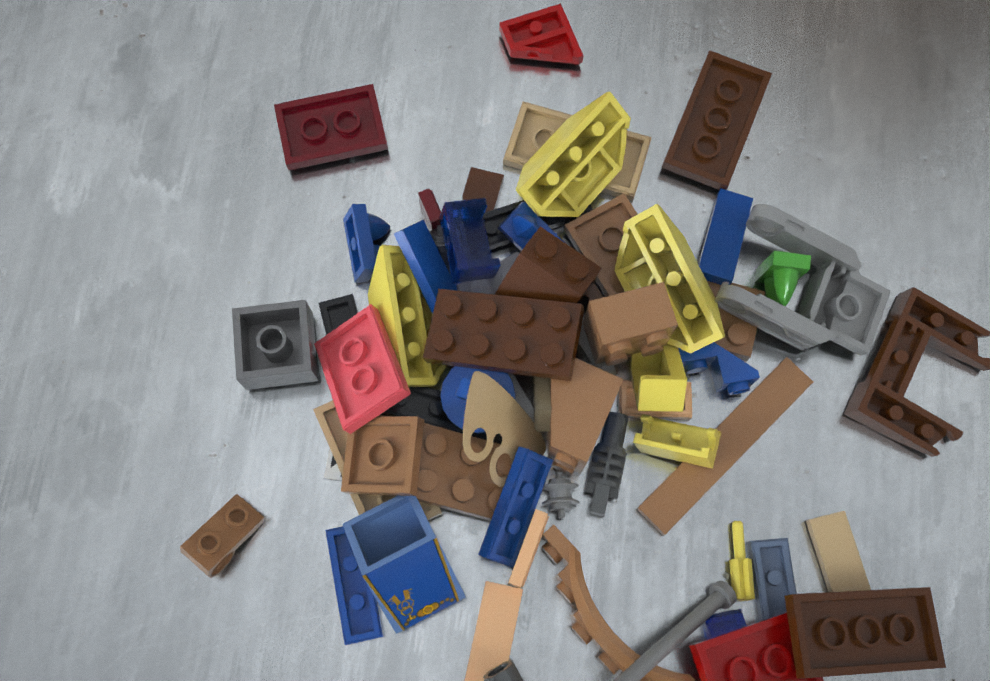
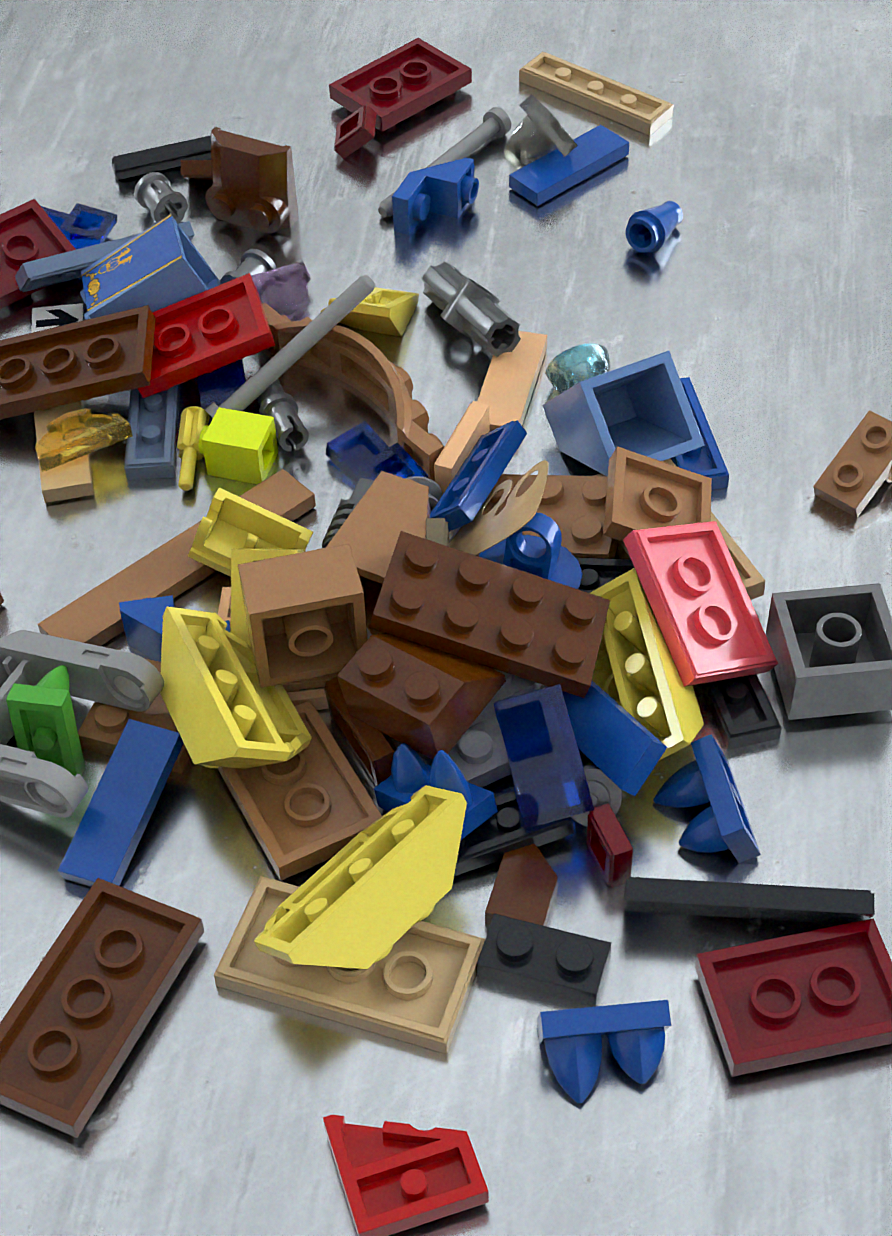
camera: 175 degrees left, 25 degrees down
none -> clear yellow plate [35,408,133,472]
none -> neon yellow brick [198,407,278,485]
none -> flat silver pin [256,379,309,451]
none -> clear blue slope [325,421,428,484]
none -> black plate [477,914,612,1007]
none -> blue tile [537,1000,672,1104]
none -> clear light blue brick [545,343,610,393]
none -> black tile [623,877,875,924]

